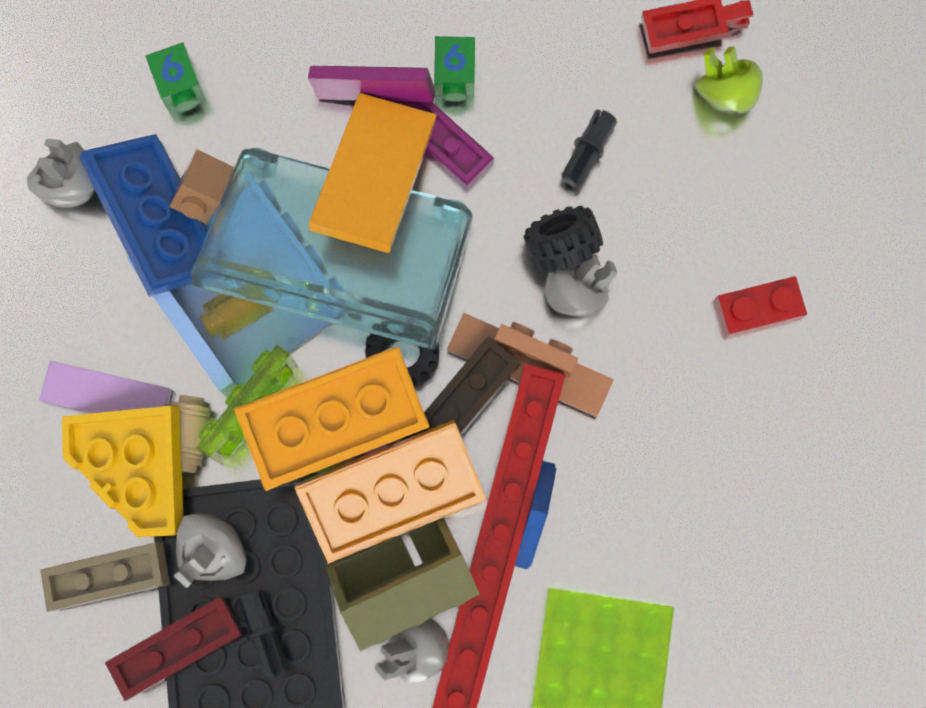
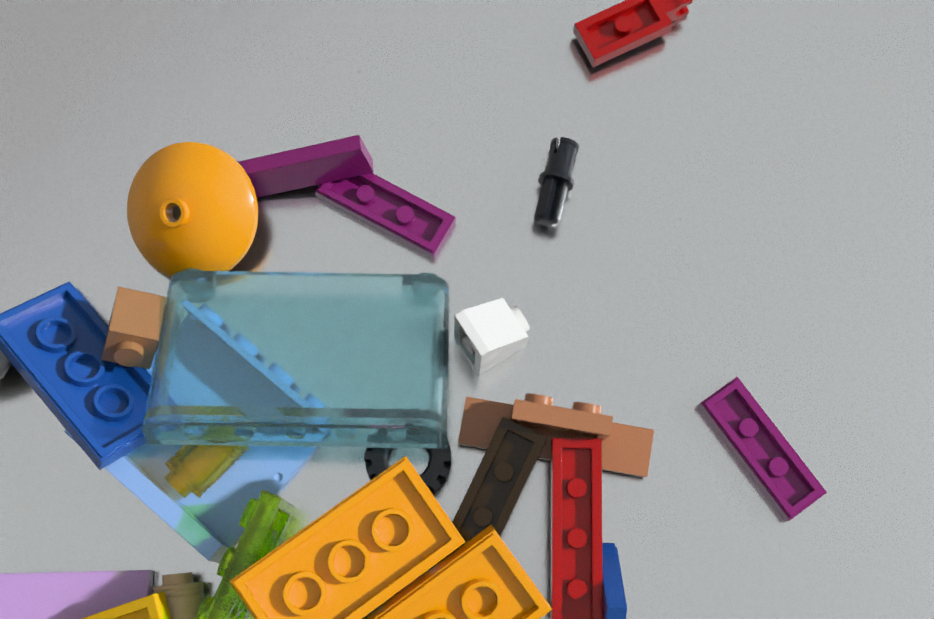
camera: 15 degrees left, 5 degrees down
green brick [145,42,206,112] -> none
light orange tile [309,93,437,254] -> none
green brick [434,36,475,101] -> none
black tyre [523,206,603,272] -> none
light grey piece [545,254,618,316] -> none
lime piece [695,46,763,114] -> none
red plate [715,276,808,337] -> none
none -> light orange dish [127,142,258,281]
none -> white slope [454,297,530,376]
none -> magenta tile [697,377,827,522]

